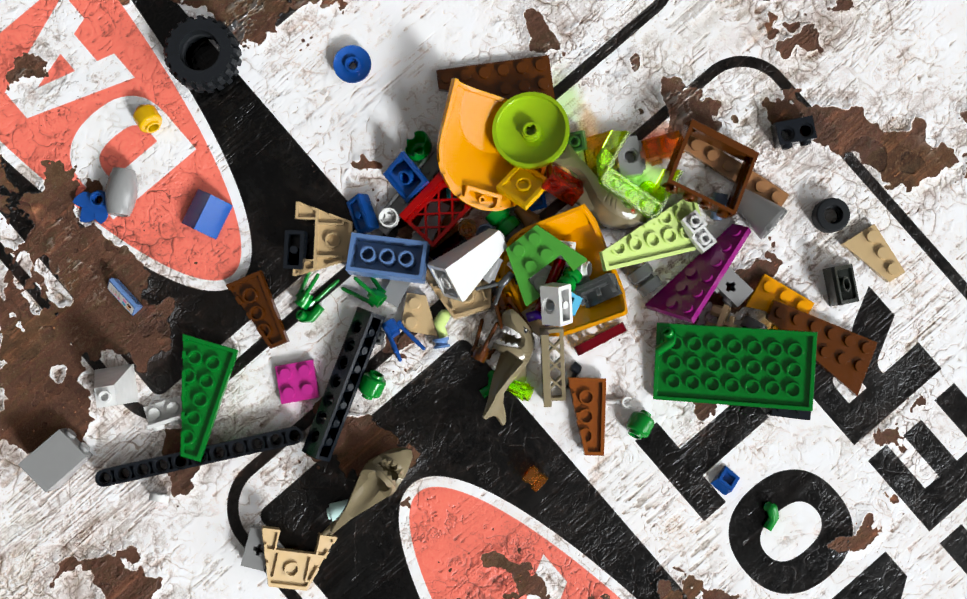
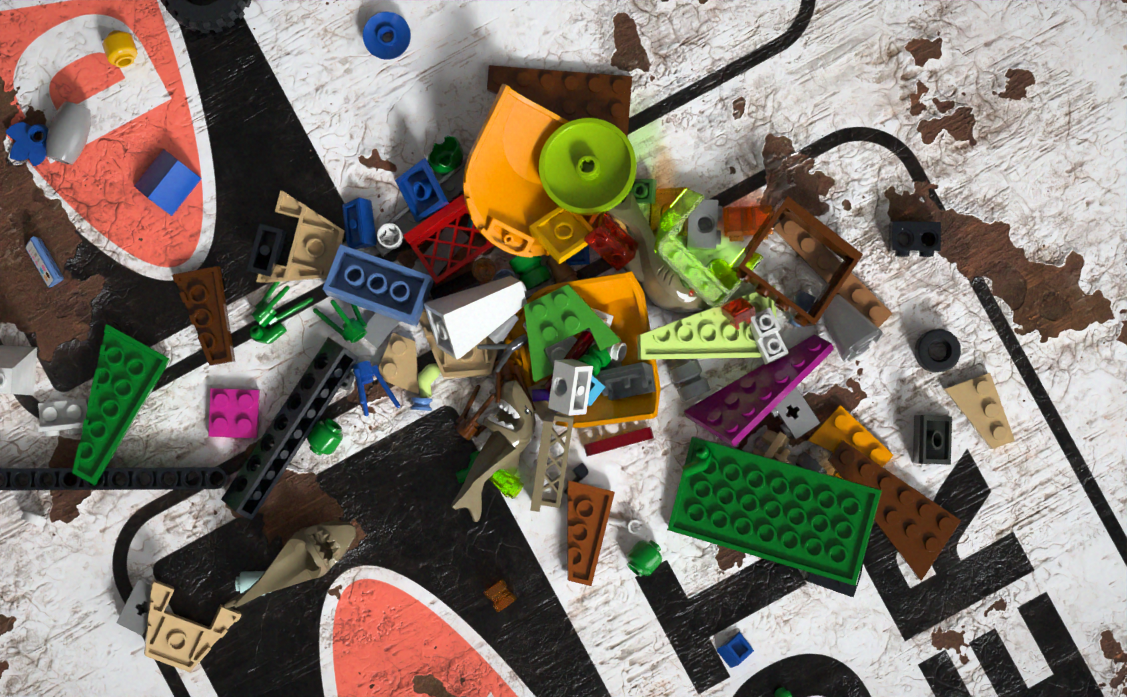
camera: 15 degrees right, 0 degrees up
none -> clear red tile [721,297,756,330]

